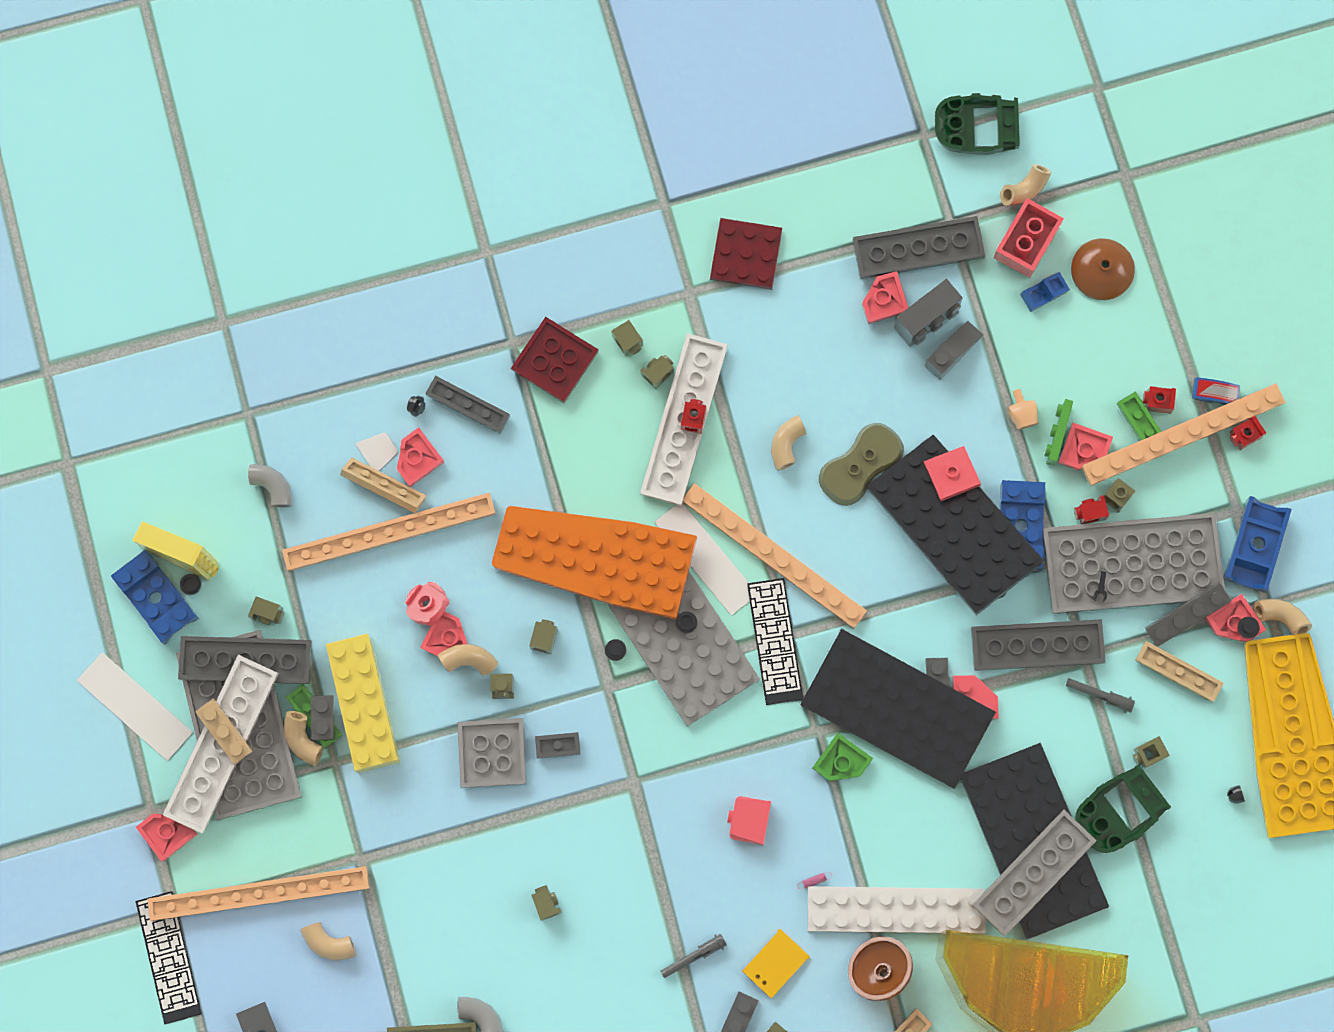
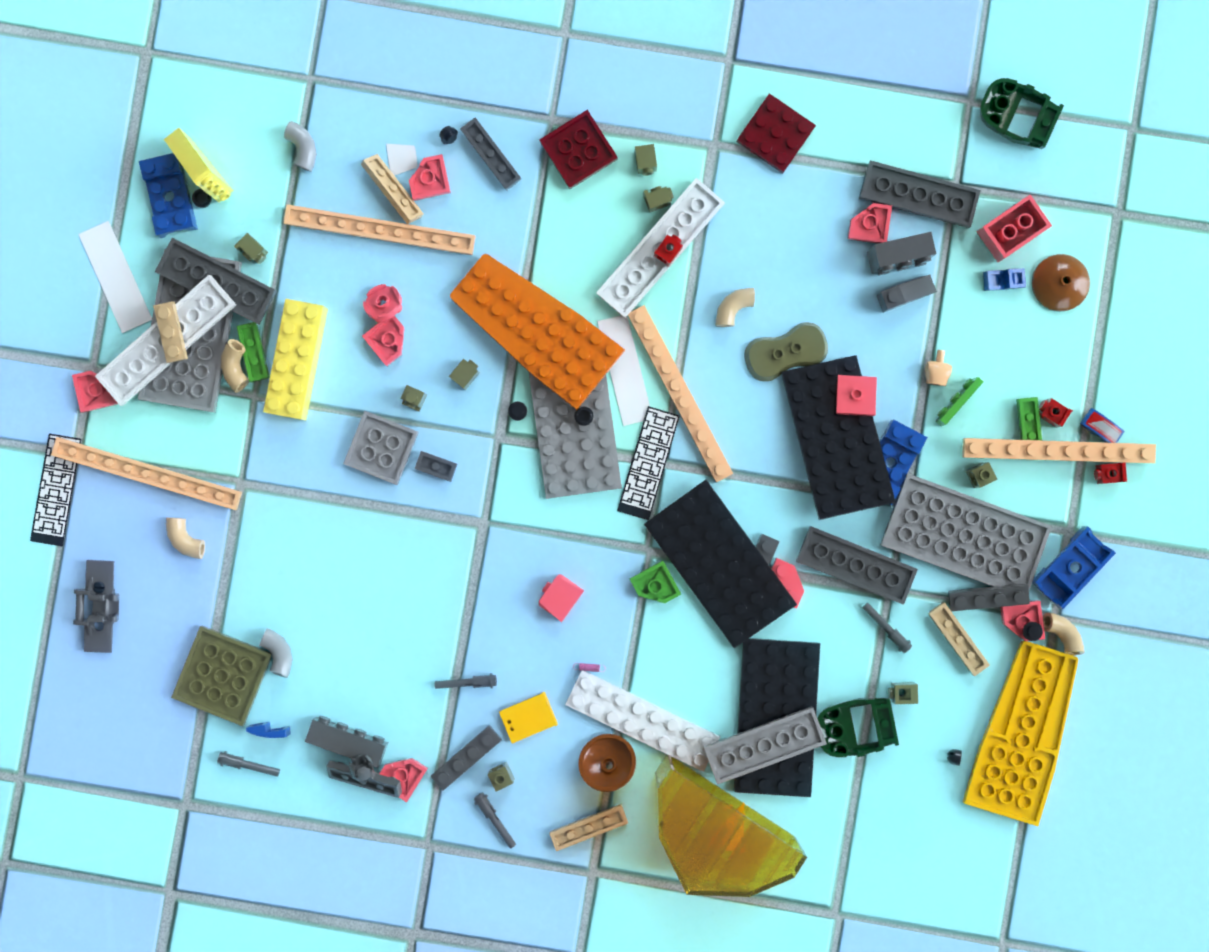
camera: 20 degrees right, 10 degrees up
dark grey plate [311,695,335,741] -> none
tan cylinder [438,644,498,675] -> none
olive brick [531,885,562,921] -> none
tan cylinder [1000,164,1052,206] -> none
coral plate [1058,423,1113,471] -> none
red brick [1074,495,1109,525] -> none
black hand [1093,571,1107,602] -> none

